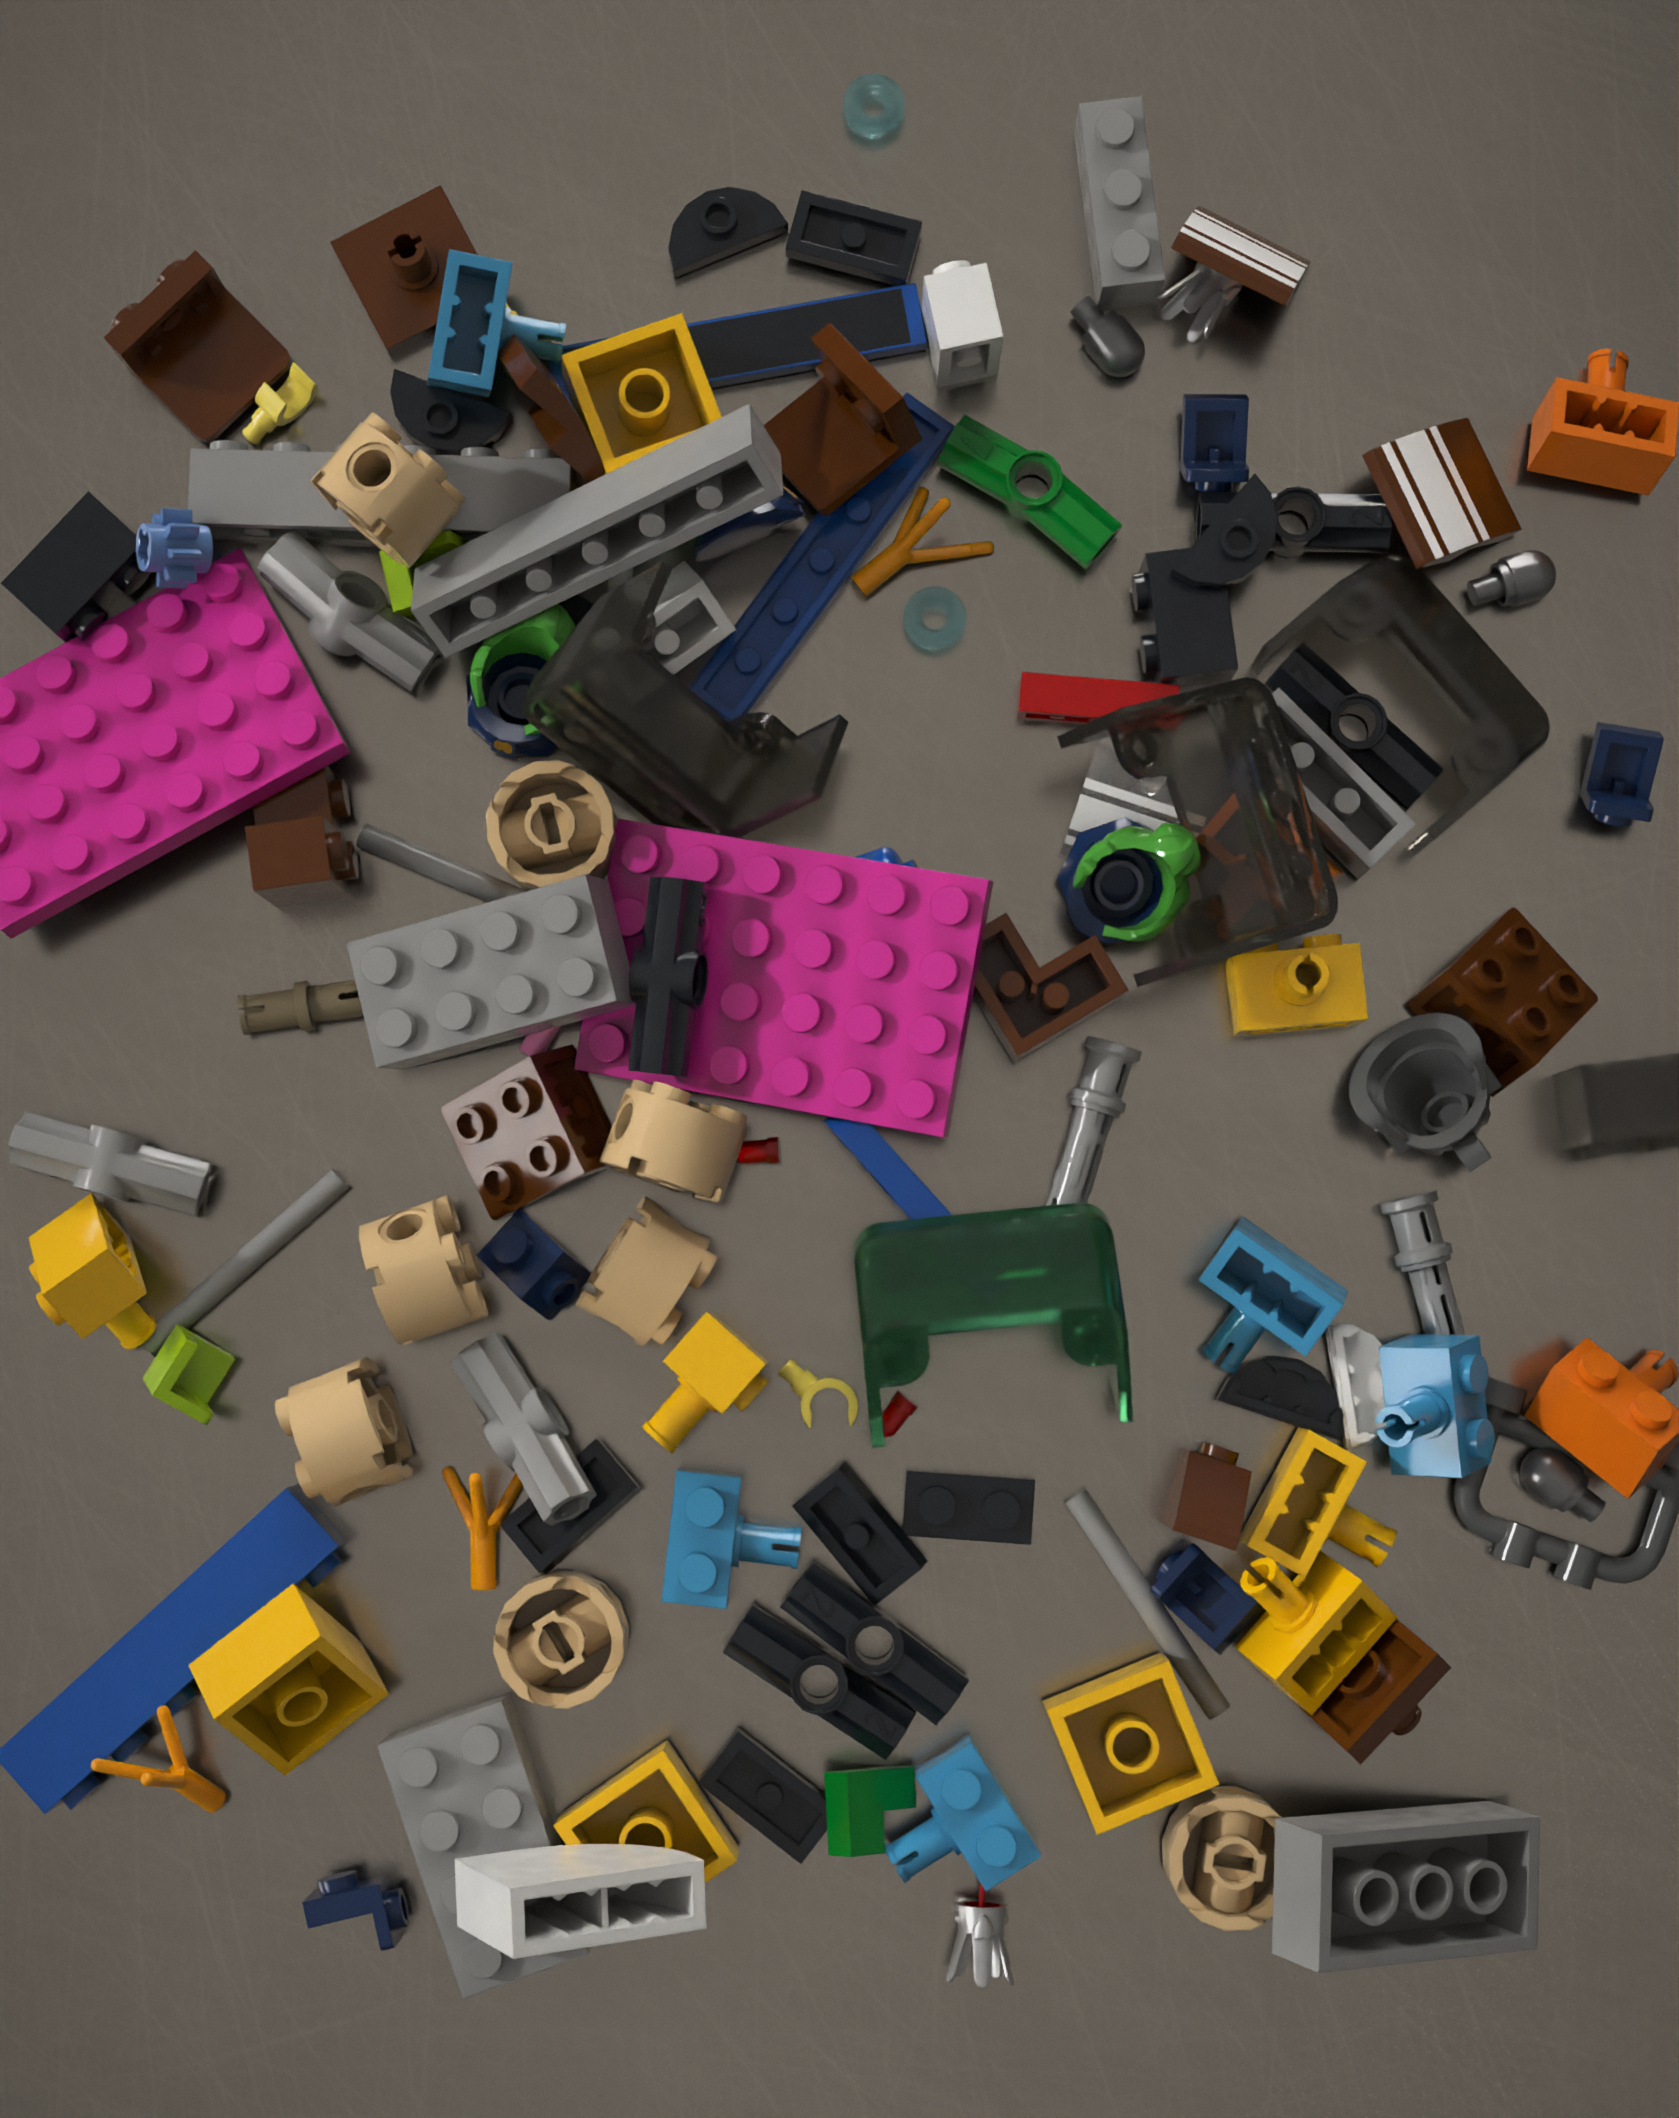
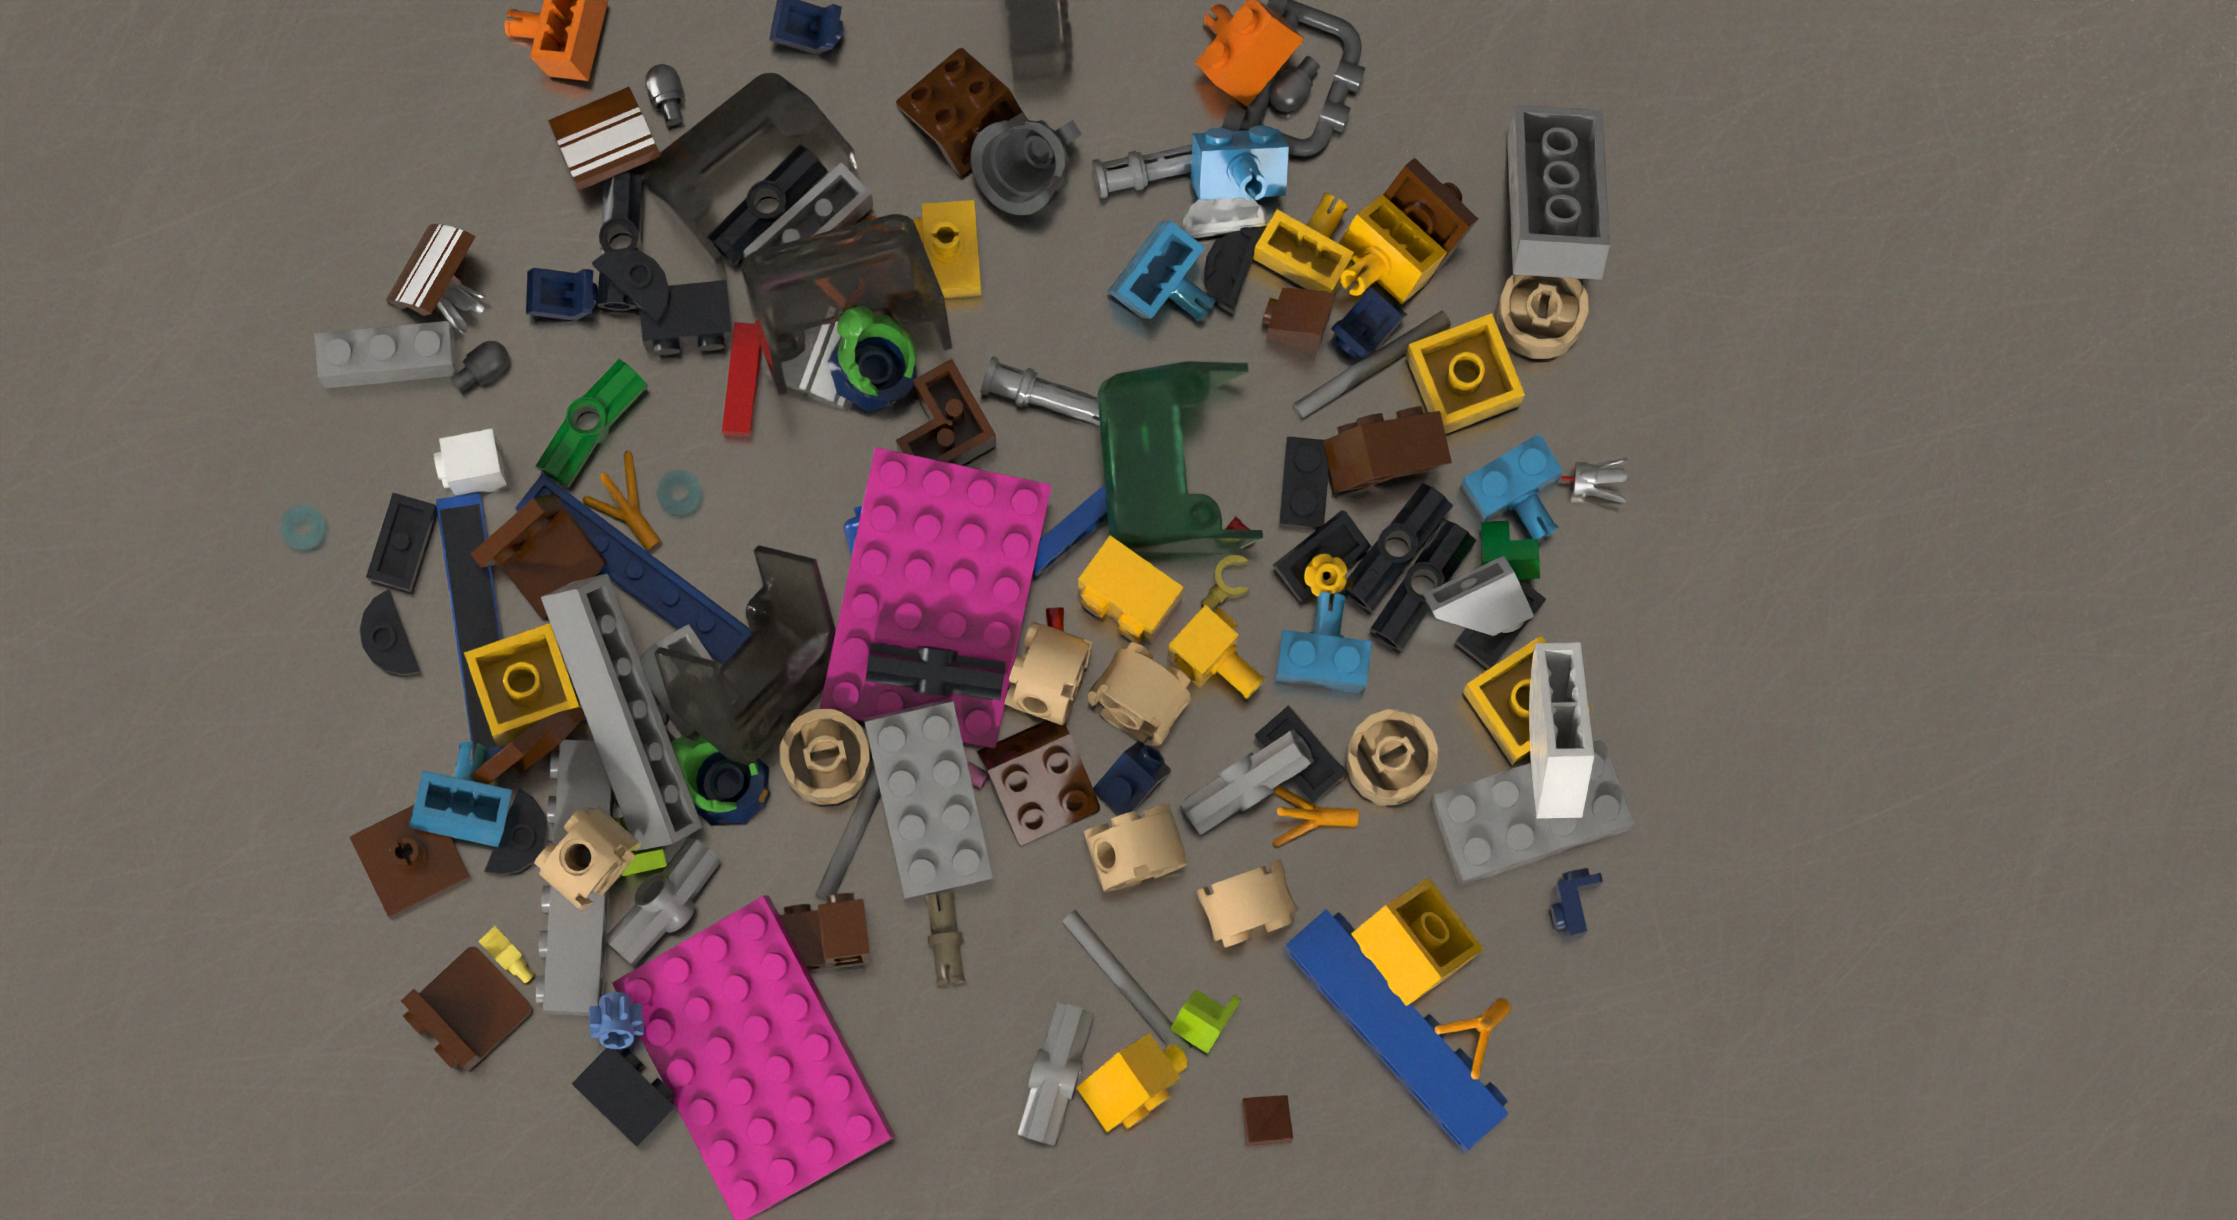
camera: 95 degrees left, 5 degrees down
none -> yellow brick [1078,536,1184,645]
none -> copper slope [1242,1095,1293,1146]
none -> yellow plate [1304,553,1347,596]
none -> reddish brown brick [1323,406,1452,493]
none -> light grey slope [1423,556,1534,636]

